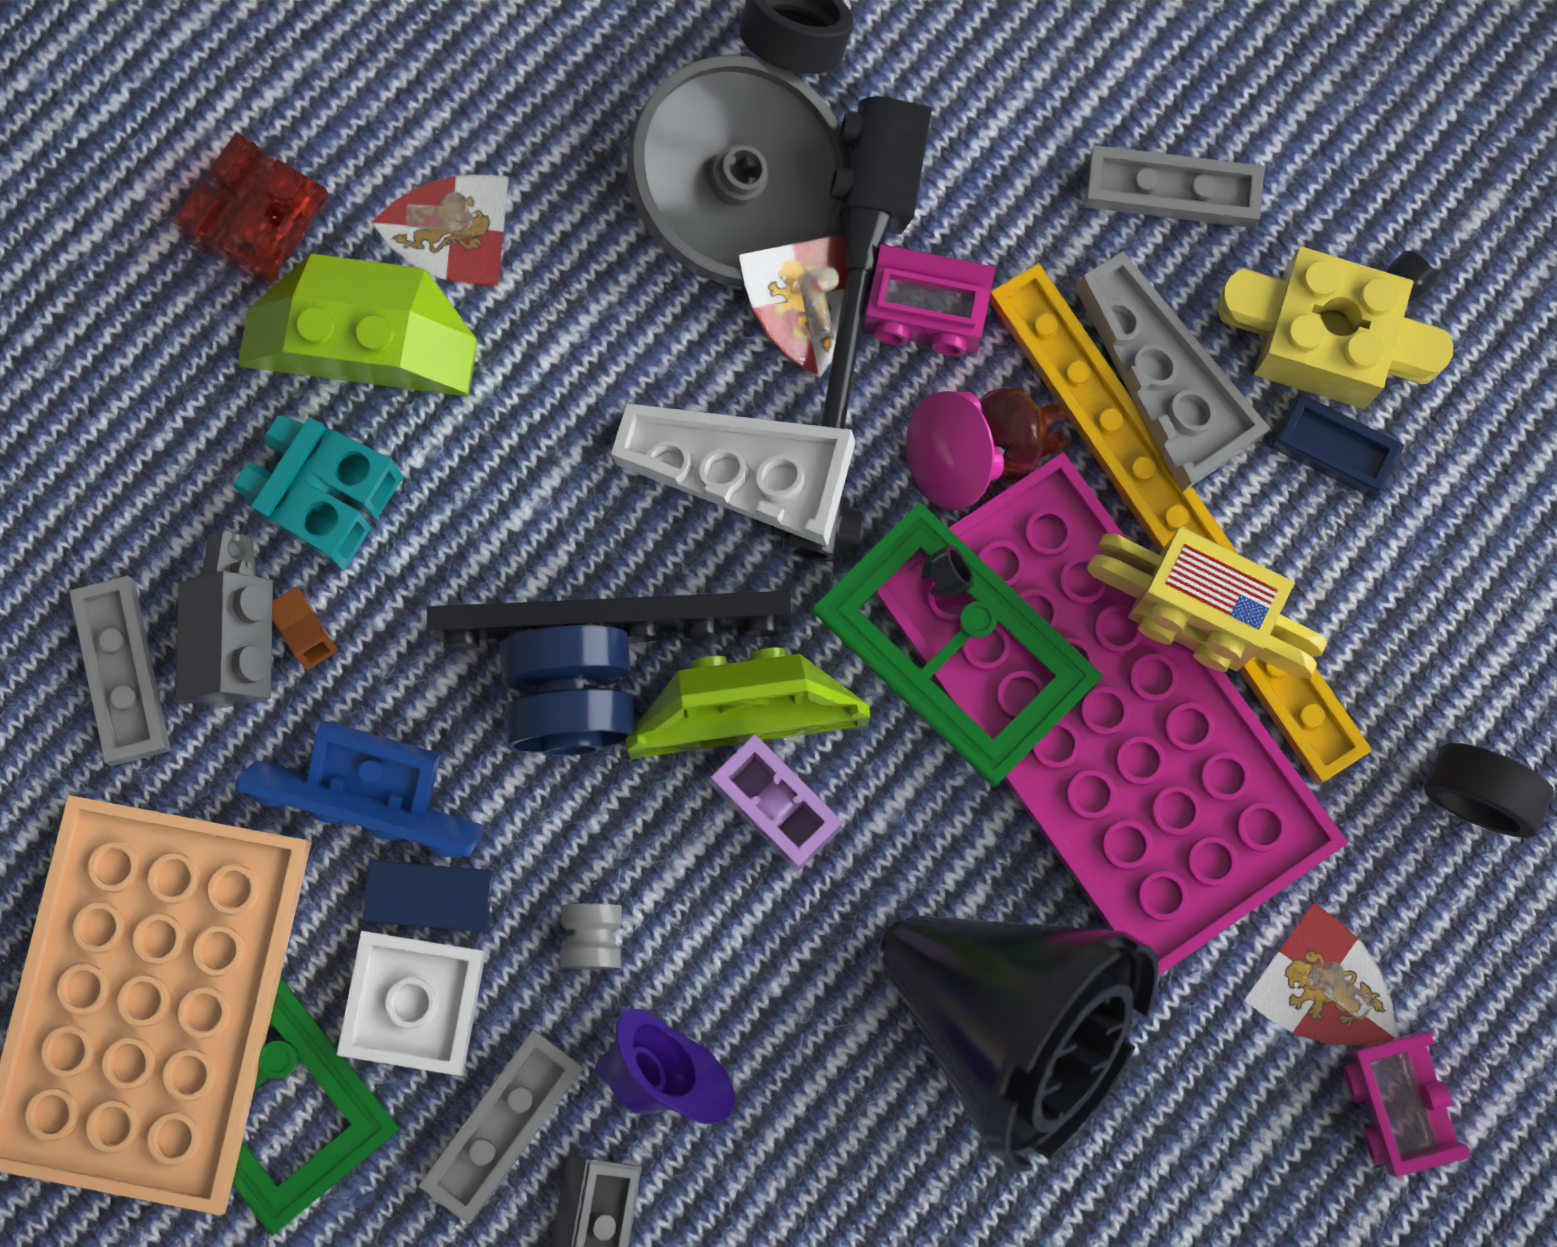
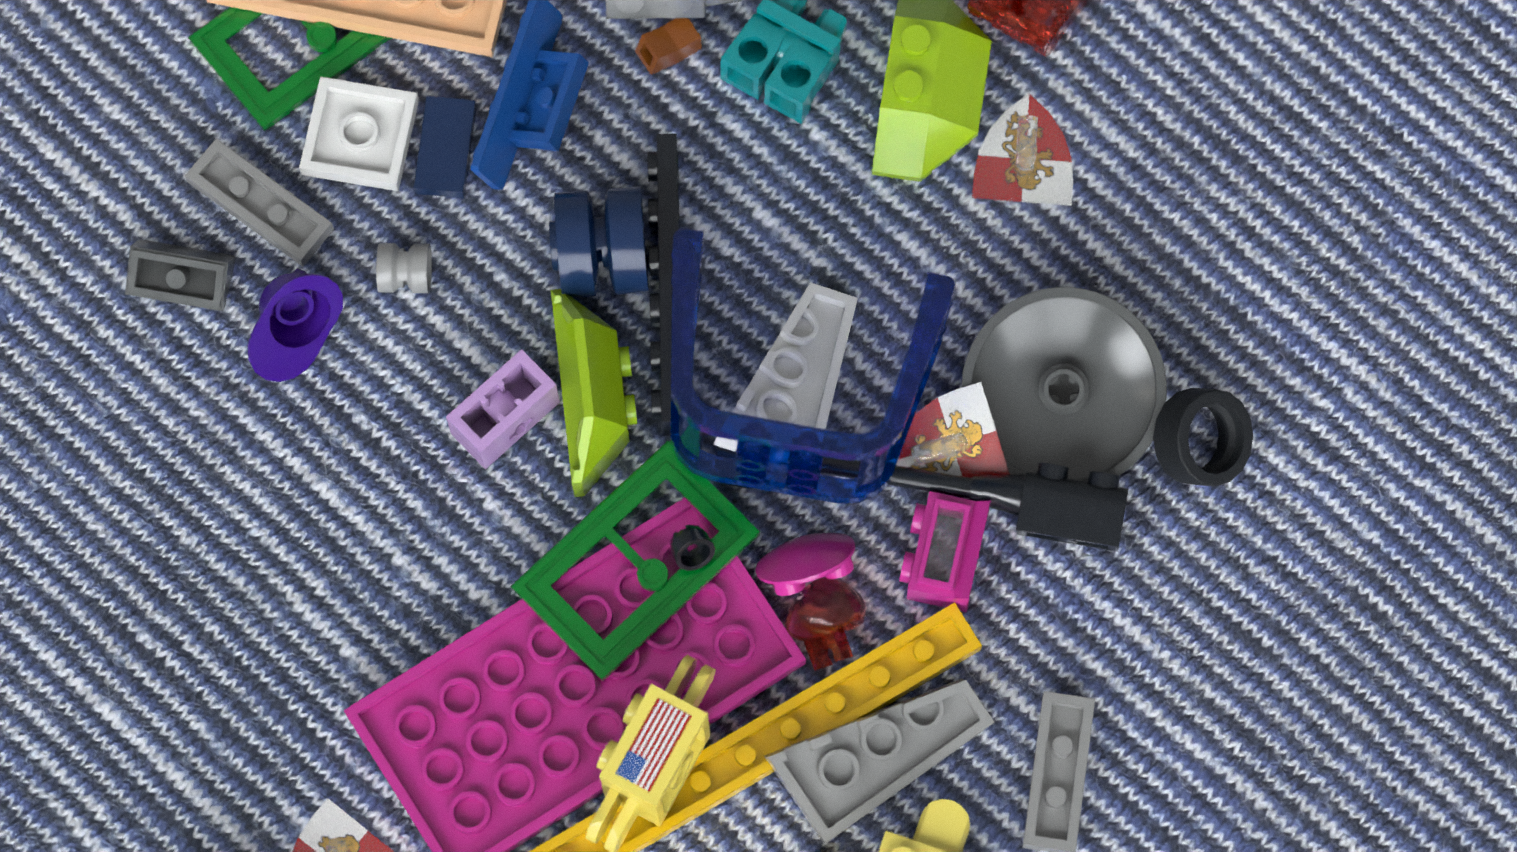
camera: 95 degrees right, 5 degrees down
black cone [881,915,1159,1172] -> none
none -> clear blue windscreen [670,229,955,504]

